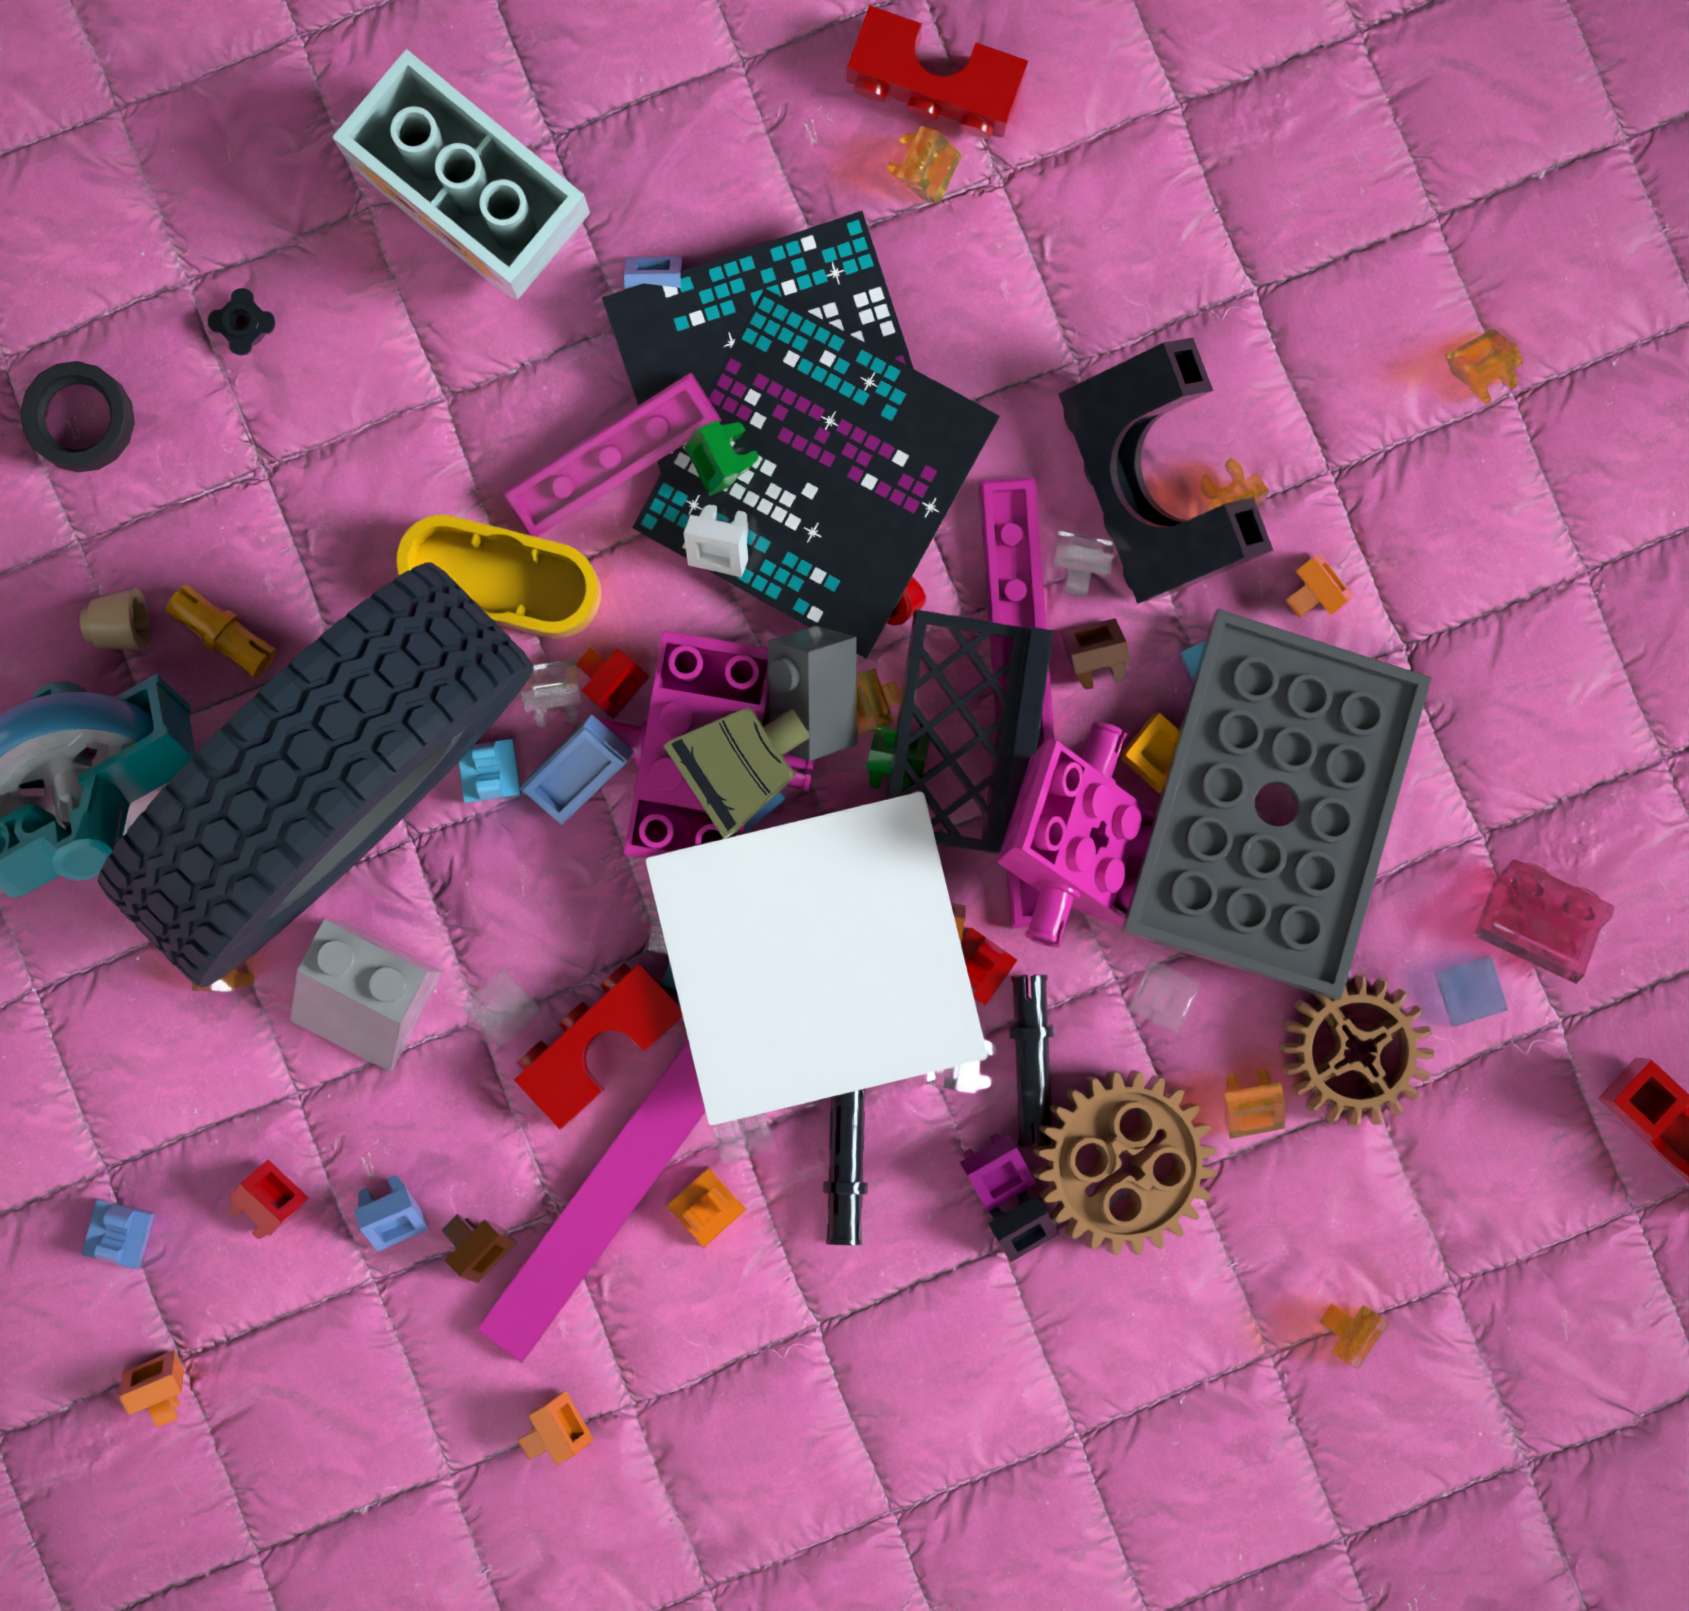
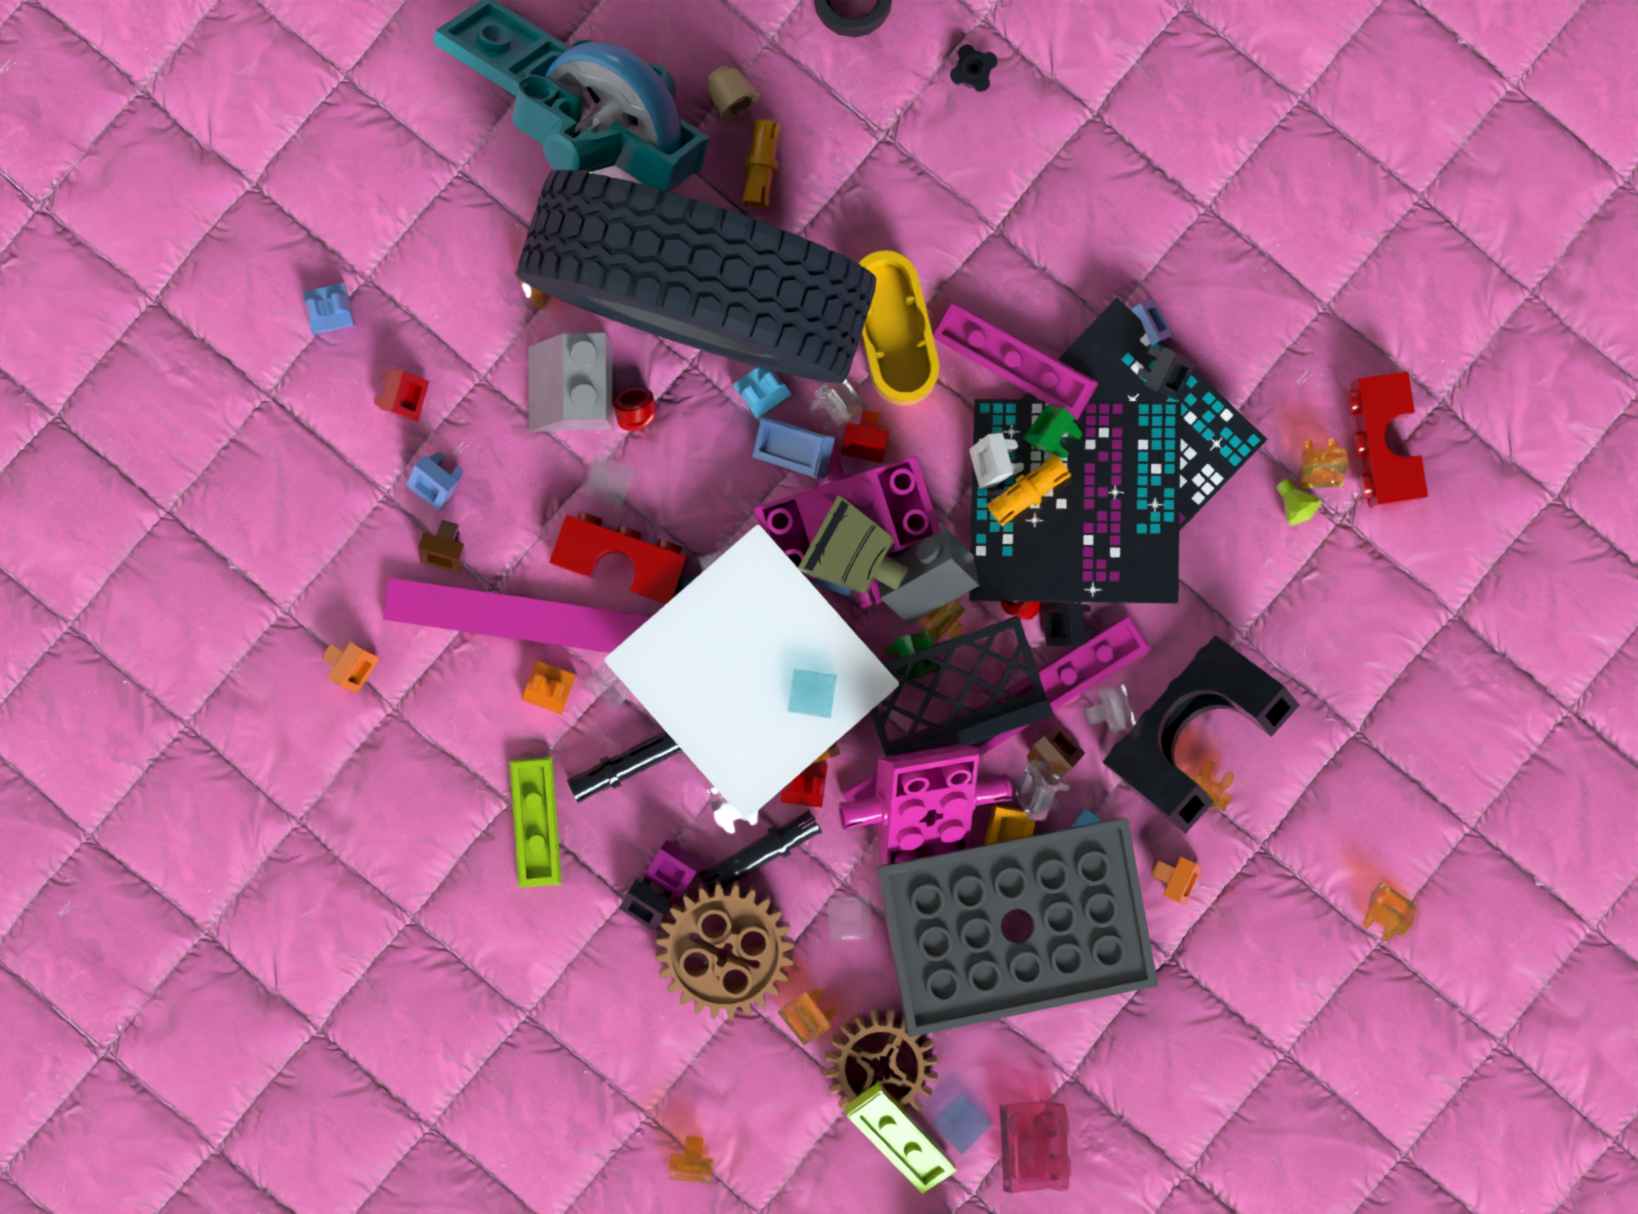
camera: 65 degrees right, 0 degrees up
orange tile [119,1350,184,1428] -> none
light aqua brick [332,49,590,300] -> none
none -> lime tile [510,757,562,888]
none -> red tile [612,387,657,431]
none -> clear light blue tile [788,669,837,718]
none -> tile [844,1082,957,1194]
none -> light orange pin [986,454,1071,527]
none -> clear tile [1015,760,1070,821]
none -> black tile [1042,602,1093,646]
none -> black tile [1137,346,1197,401]
none -> lime rock [1276,478,1322,526]

